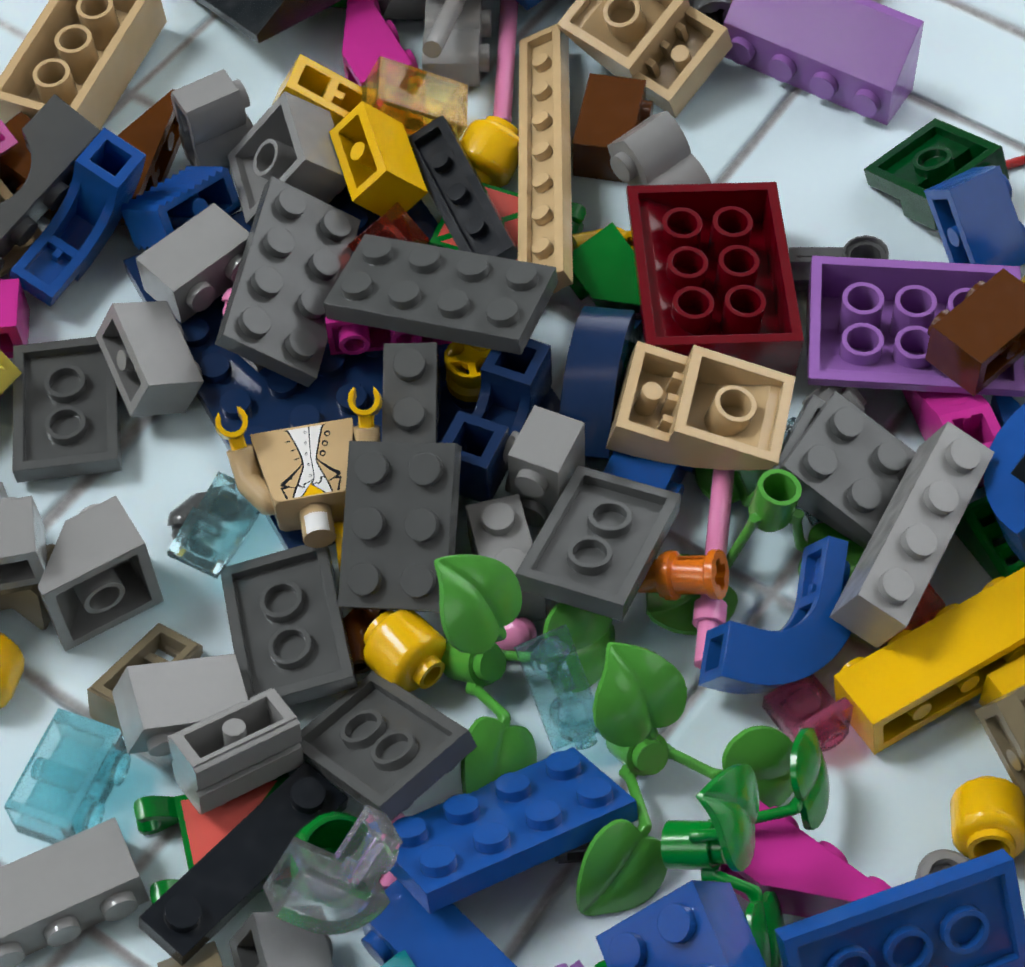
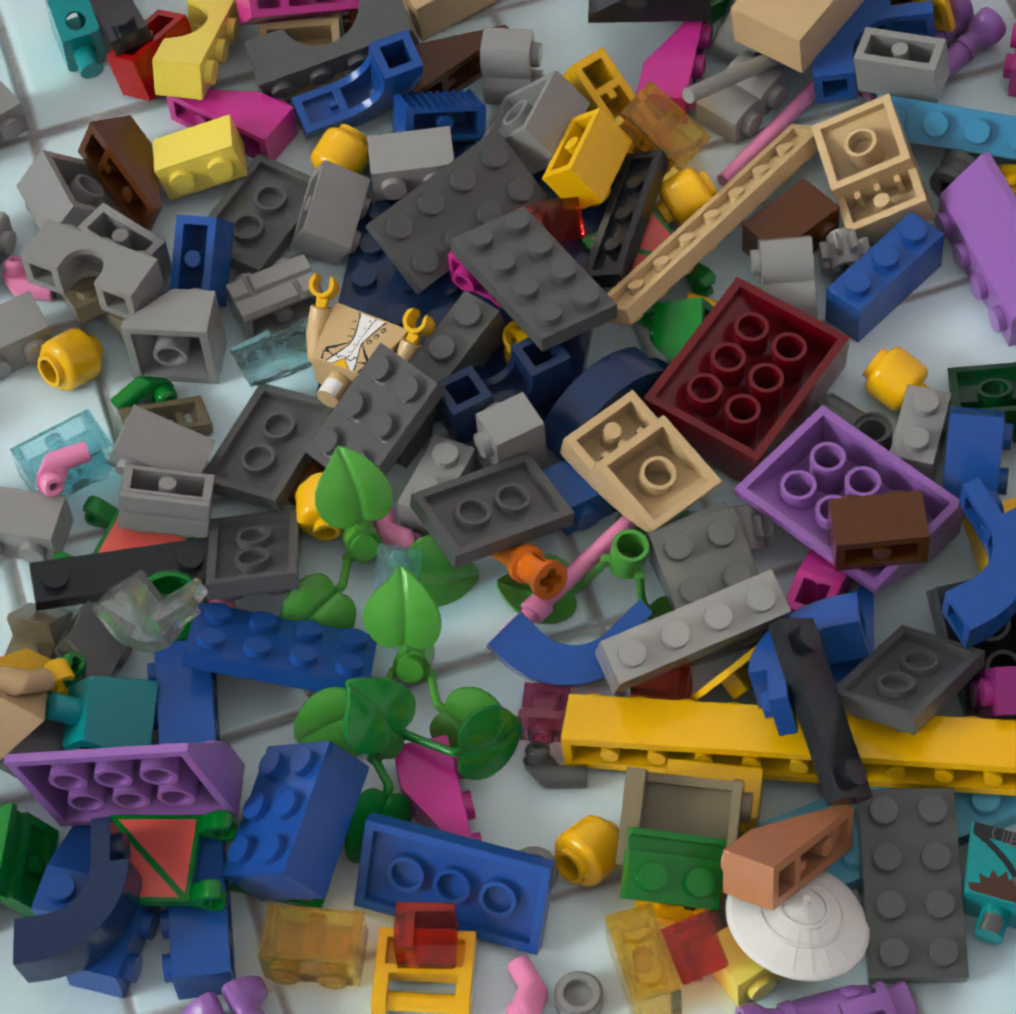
camera: 40 degrees right, 0 degrees up
none -> bright pink arm [36,441,91,497]
none -> green arm [110,376,178,409]
none -> blue brick [169,214,235,307]
none -> light grey brick [225,254,323,342]
none -> yellow head [310,124,370,175]
none -> dark grey arm [523,741,587,789]
none -> yellow piece [688,644,757,701]
none -> light grey gear [818,228,870,279]
none -> blue brick [825,212,944,343]
none -> yellow head [862,347,930,412]
none -> light grey brick [890,384,952,481]

